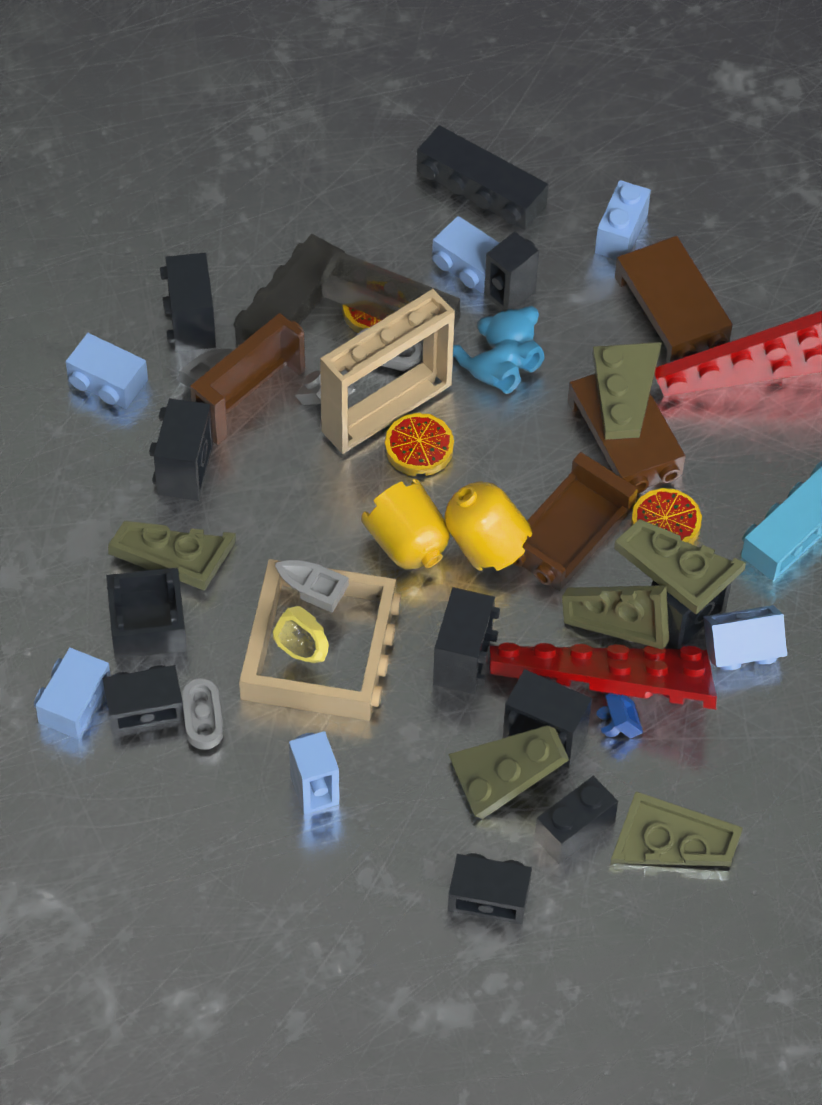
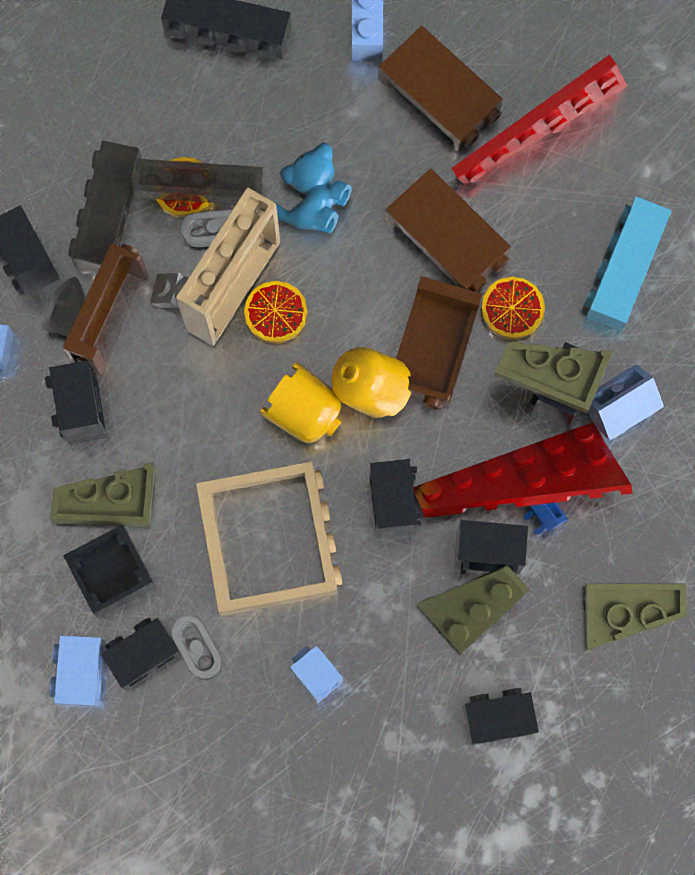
camera: 20 degrees left, 20 degrees up
rock [273,606,329,663] -> none
light grey plate [275,560,349,613] -> none
light blue brick [432,216,499,295] -> none
black brick [484,231,539,310] -> none
black brick [534,775,618,864] -> none
olive wing [562,586,669,649] -> none
olive wing [592,342,662,440] -> none

